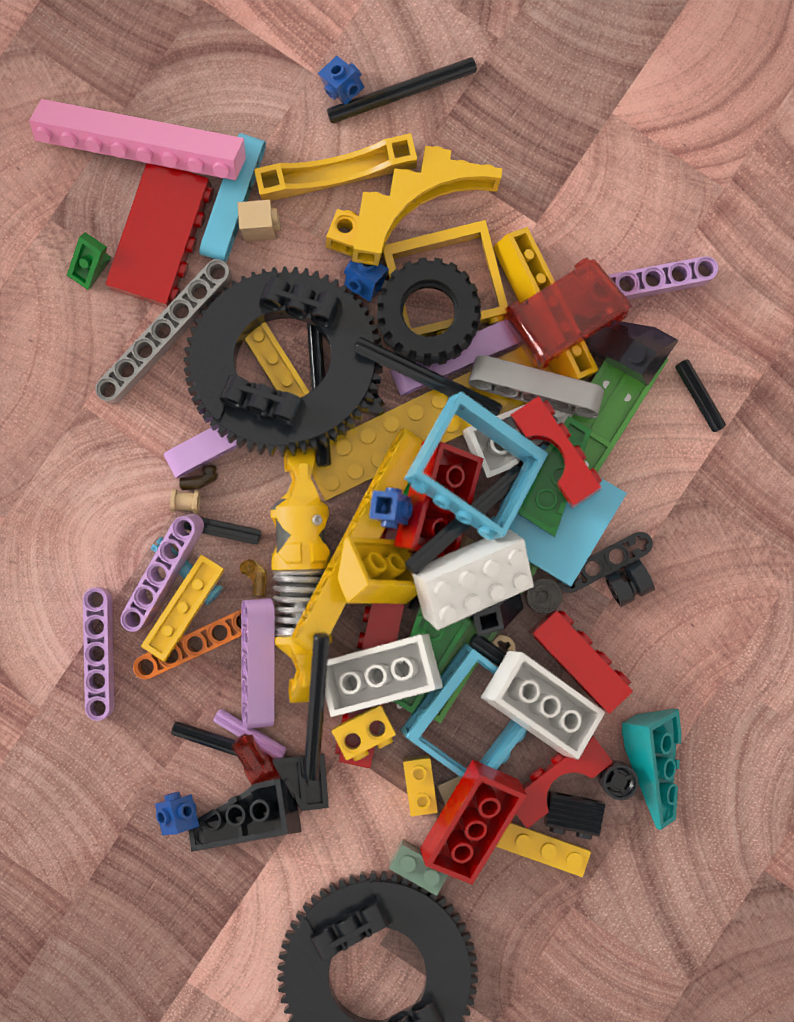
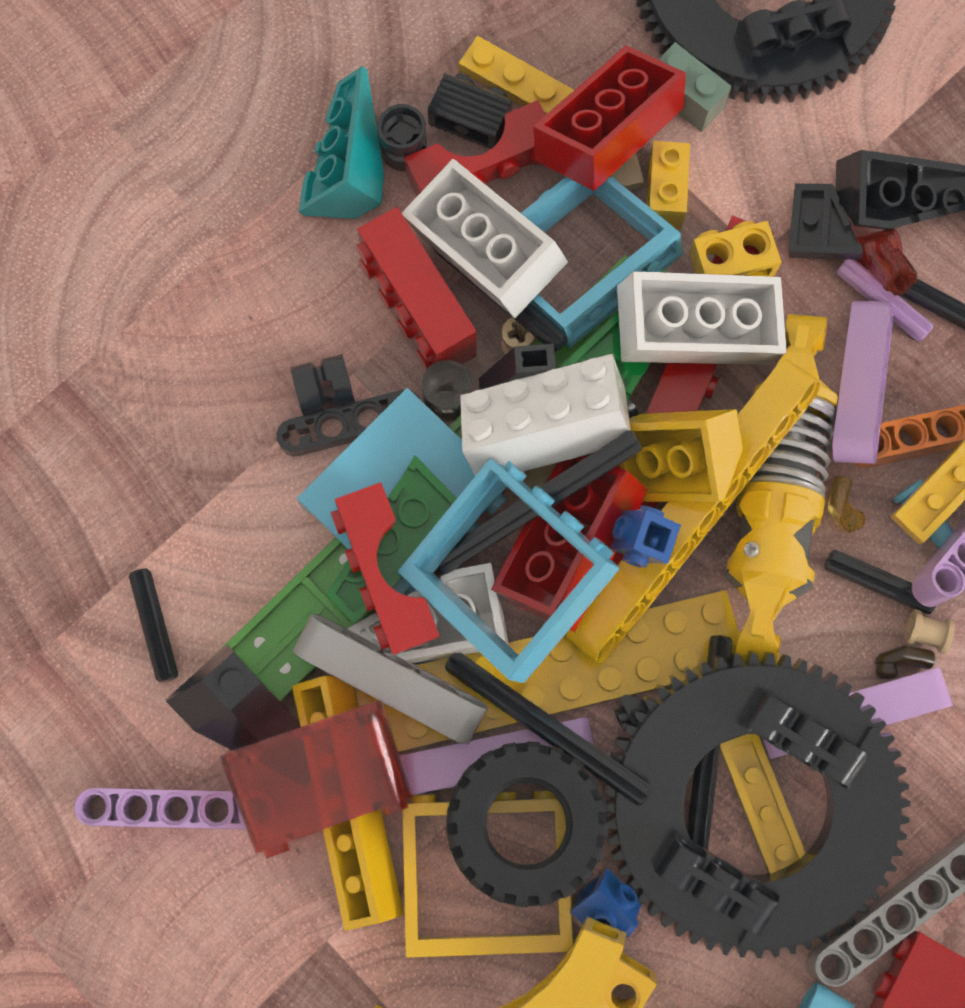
camera: 170 degrees left, 10 degrees down
black axle [303,632,329,781] -> none

